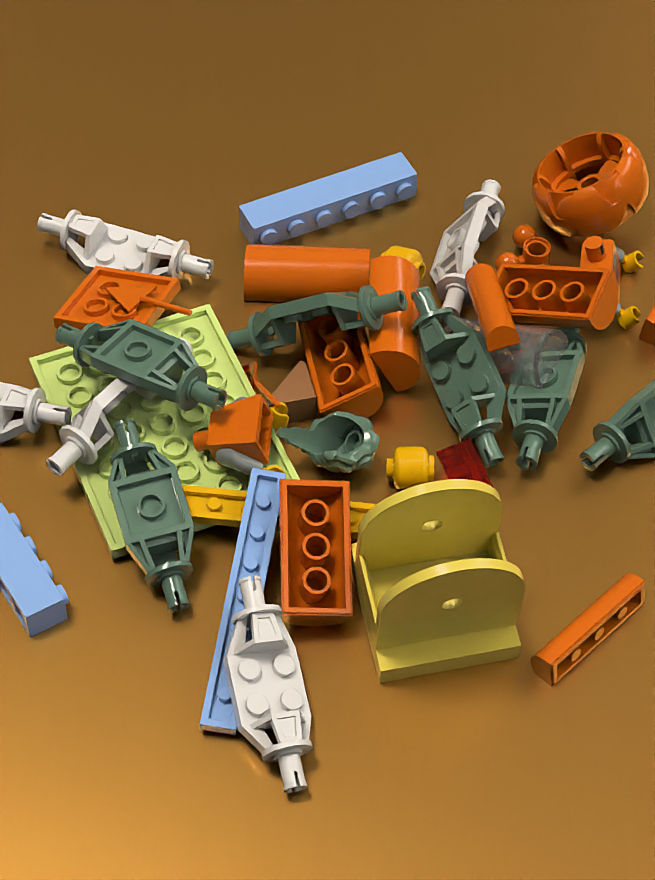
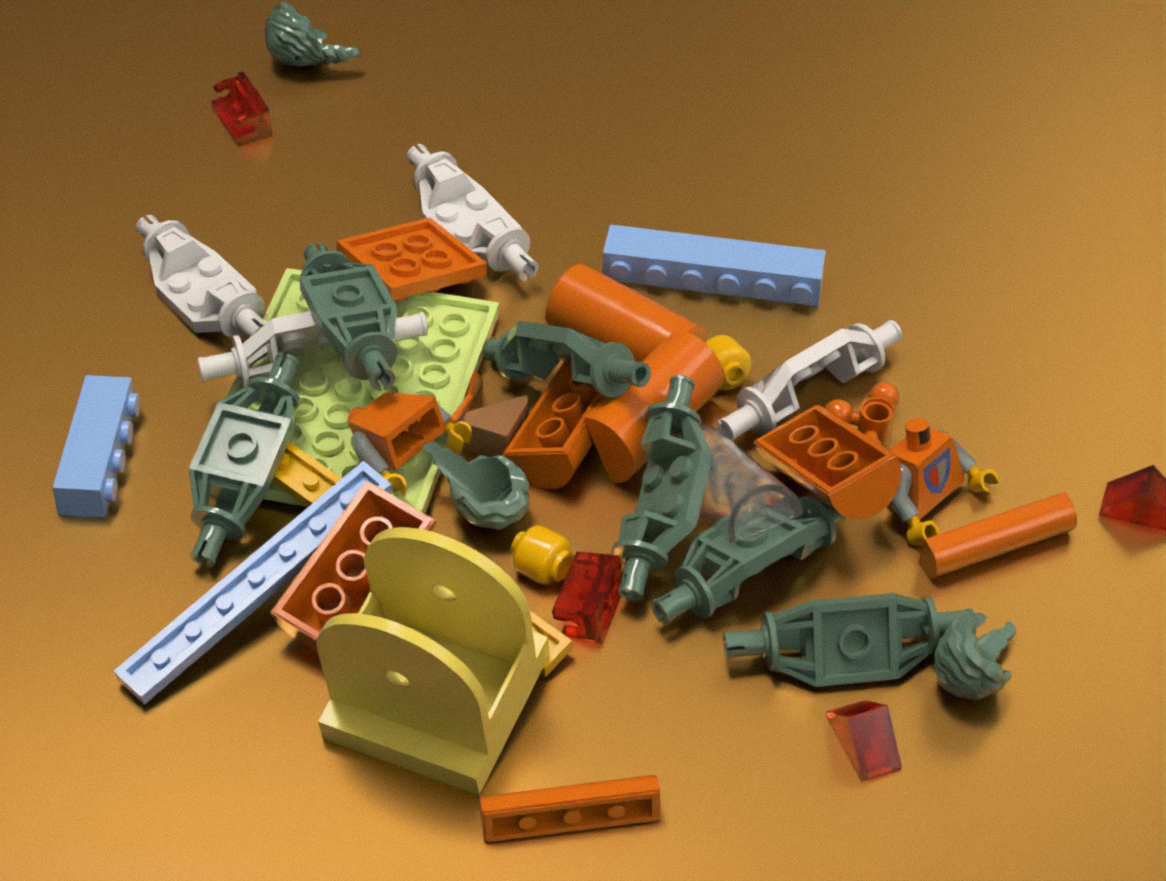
camera: 35 degrees right, 5 degrees down
orange piece [105,286,192,316] -> none
white plate [223,575,313,793] -> none
orange brick [465,264,520,352] -> none
orange wheel [532,132,649,237] -> none

